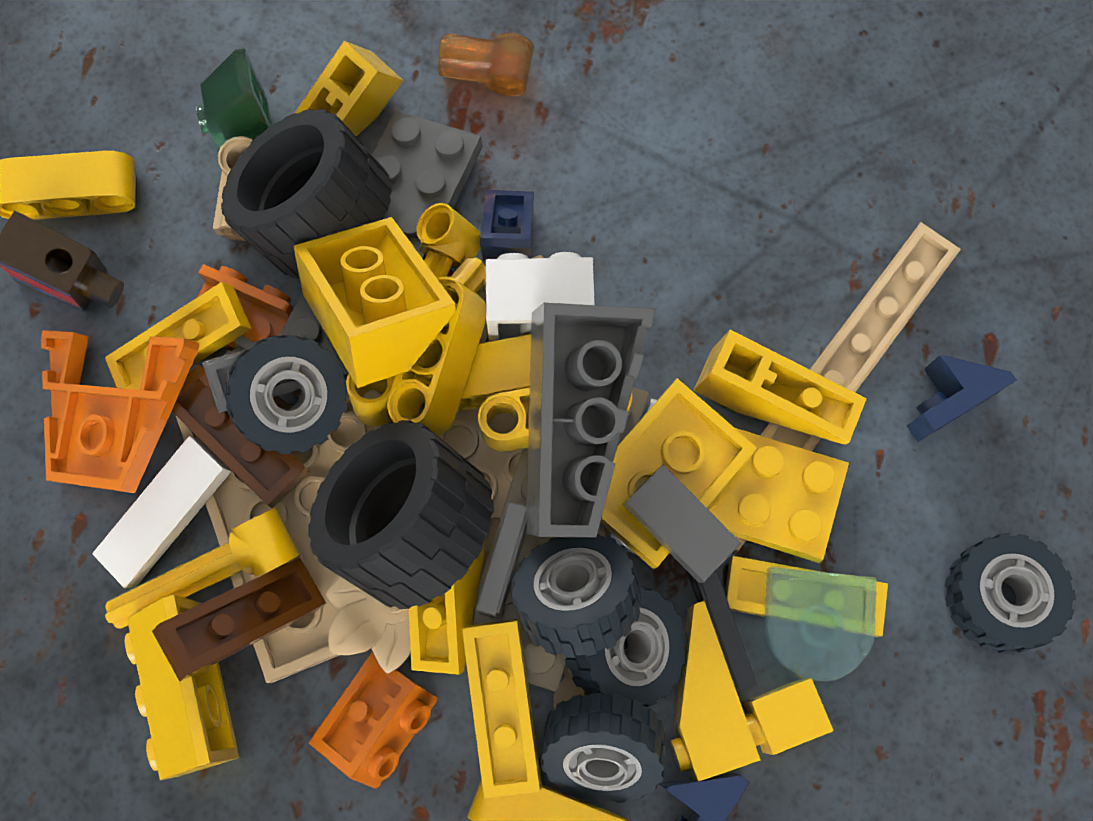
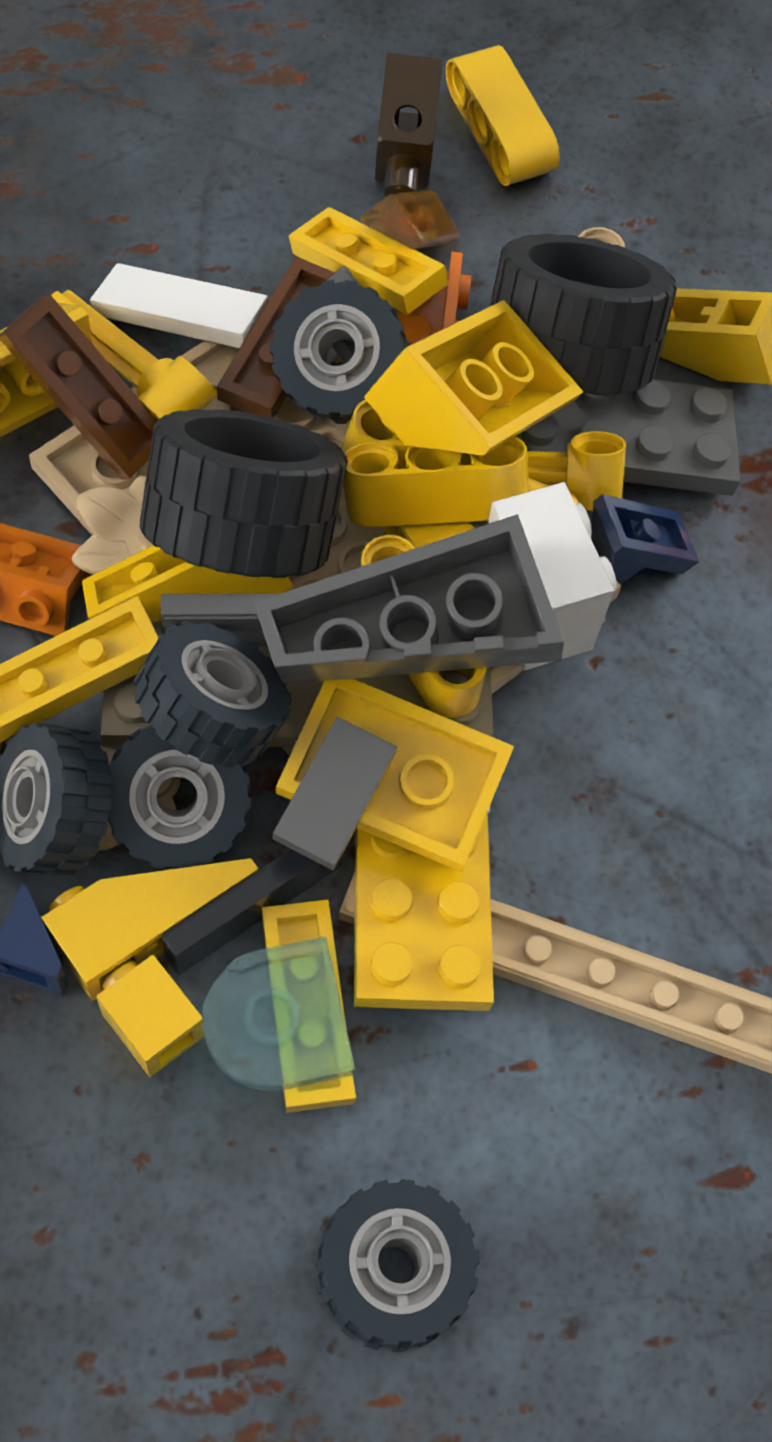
camera: 65 degrees right, 10 degrees down
orange wing [41,330,200,493] -> none
clear green slope [196,48,272,150] -> none
yellow slope [693,330,867,445] -> none
dark blue slope [907,355,1017,442] -> none
none -> clear orange slope [360,190,460,250]

